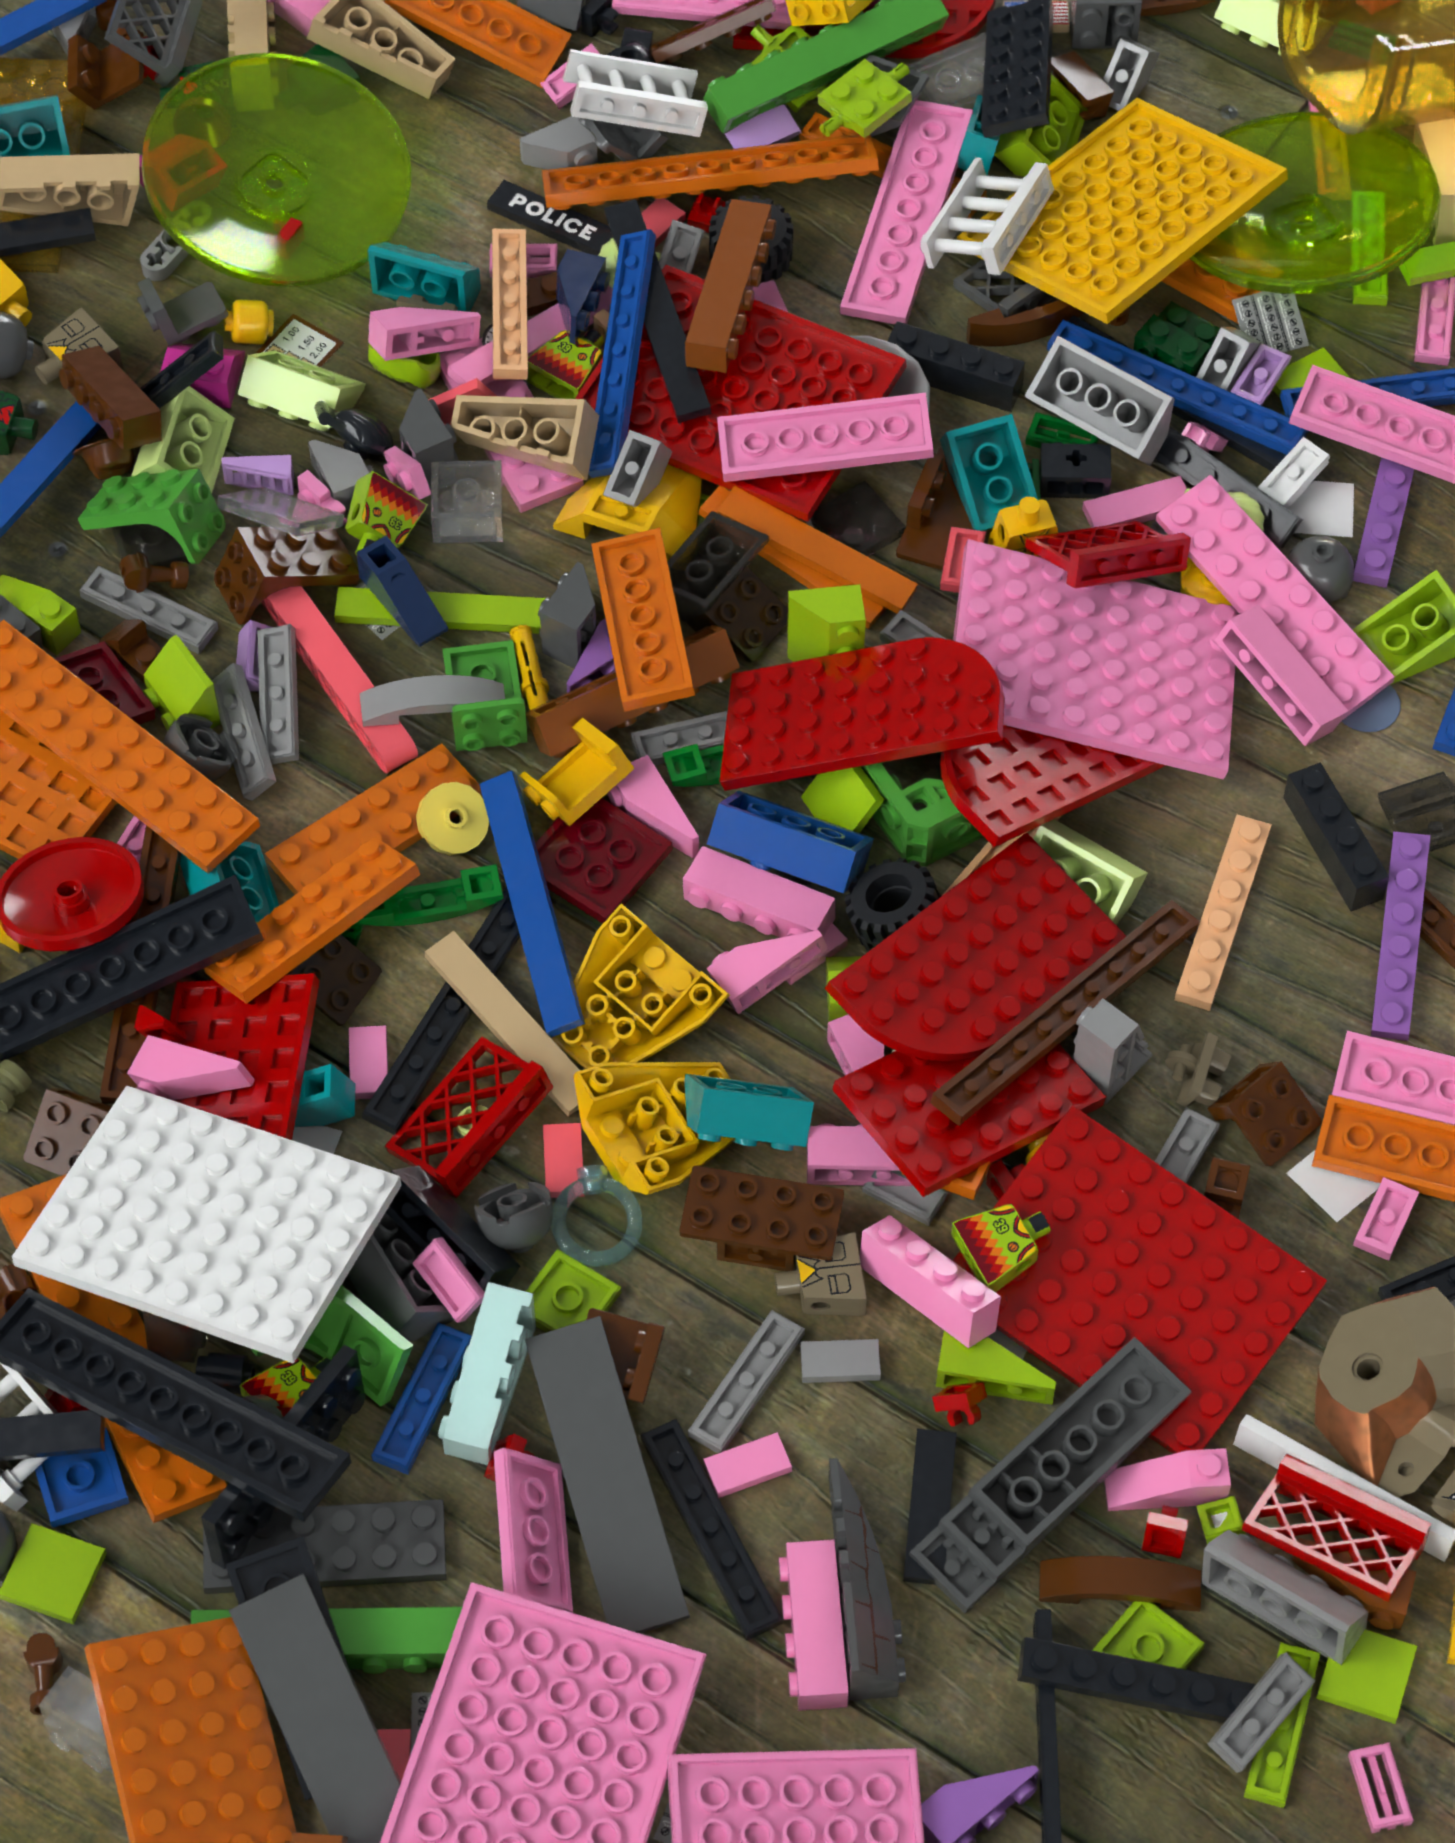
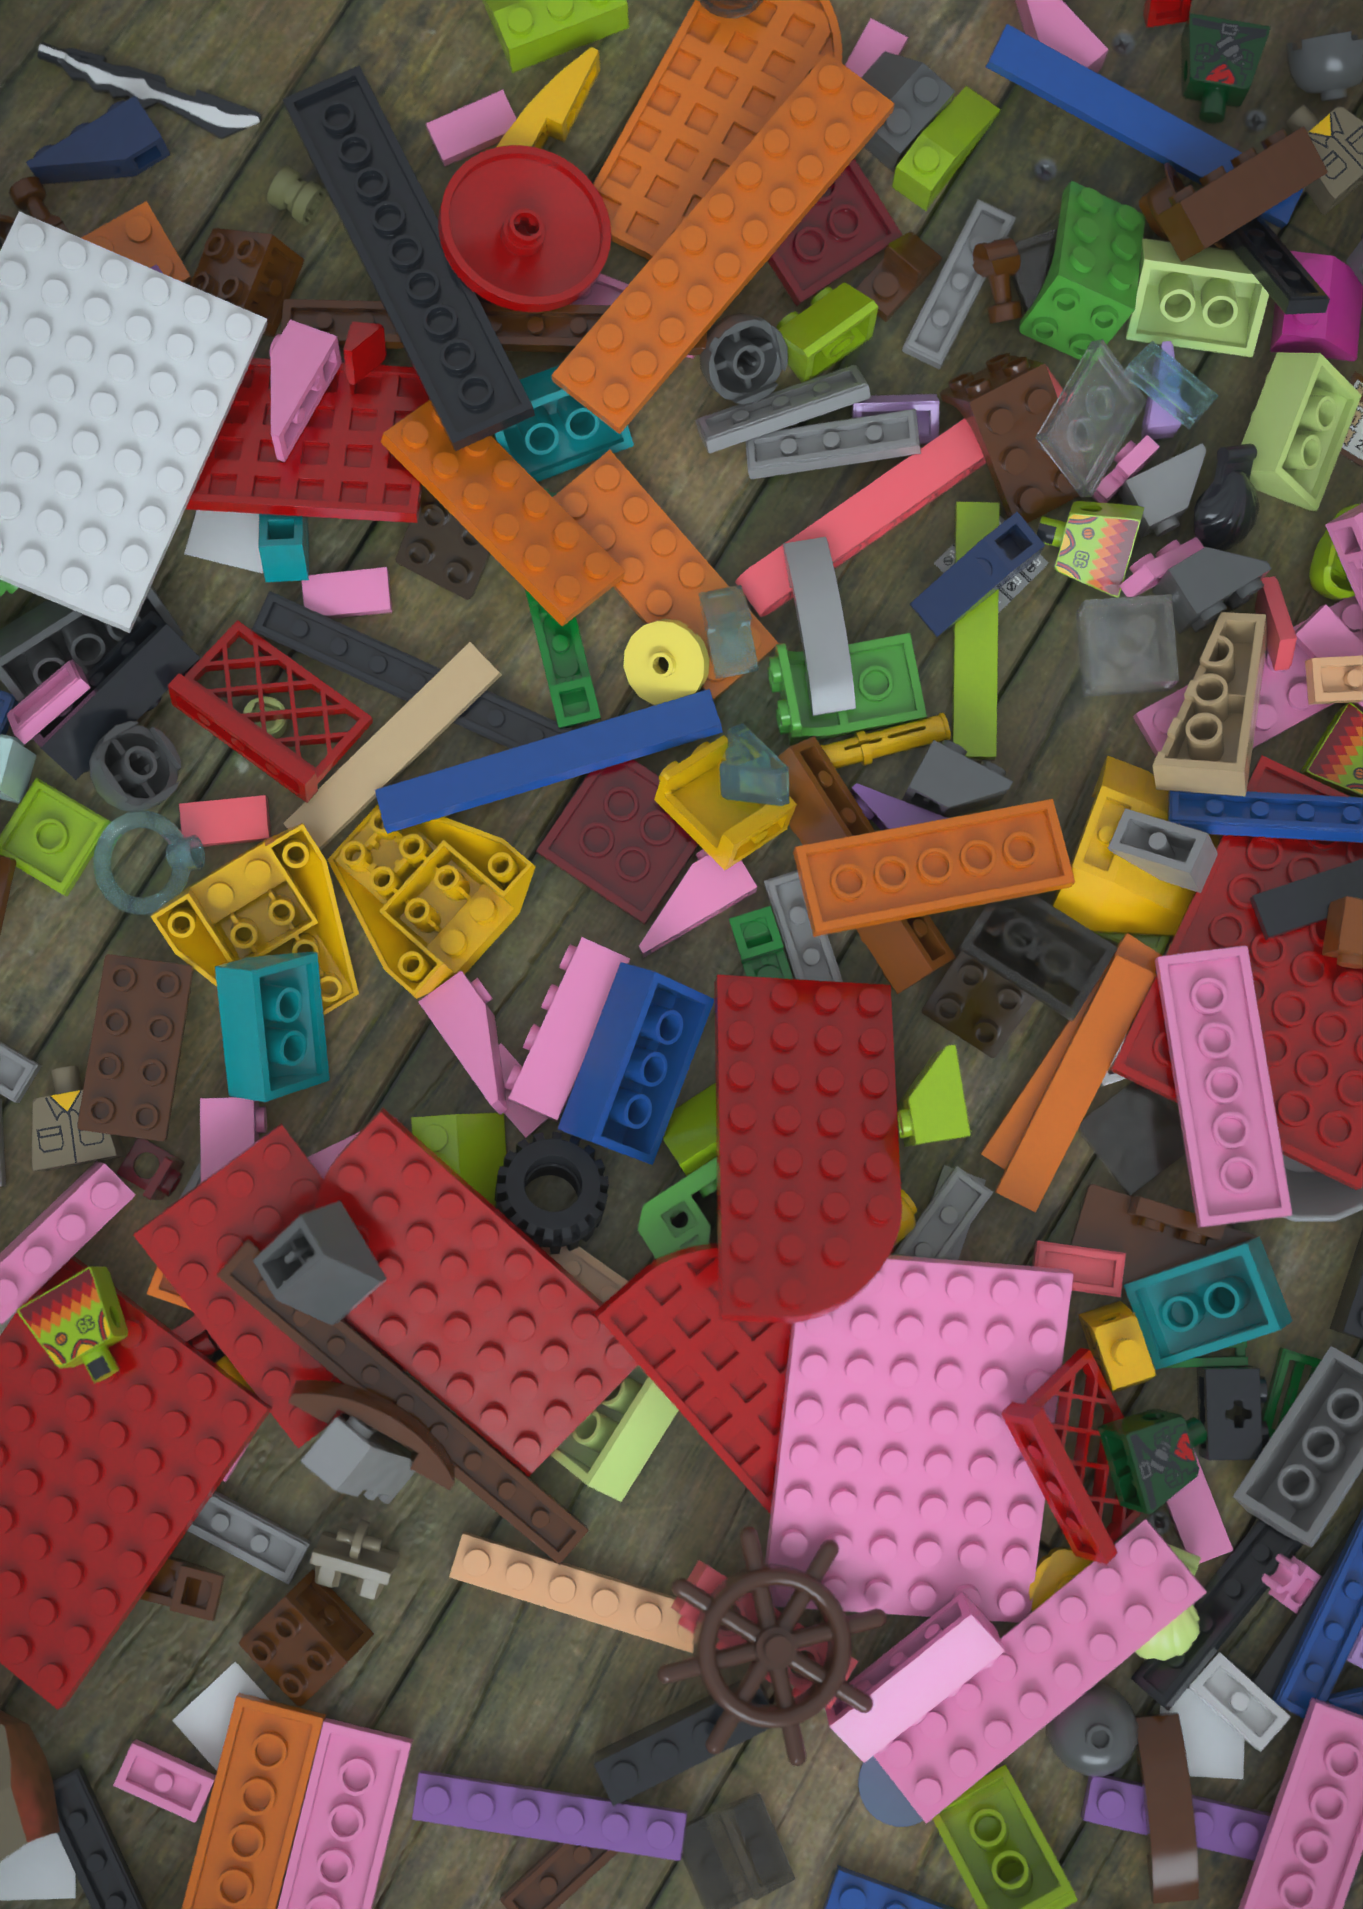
camera: 90 degrees right, 25 degrees up
none -> dark red bracket [117,1138,185,1200]
none -> dark grey slope [253,1201,387,1325]
none -> reddish brown slope [288,1380,455,1490]
none -> reddish brown brick [657,1526,887,1766]
none -> clear light blue slope [698,585,759,679]
none -> clear light blue slope [720,723,789,806]
none -> dark green torso [1098,1409,1207,1515]
none -> clear light blue slope [1123,341,1219,430]
none -> reddish brown slope [1135,1712,1199,1904]

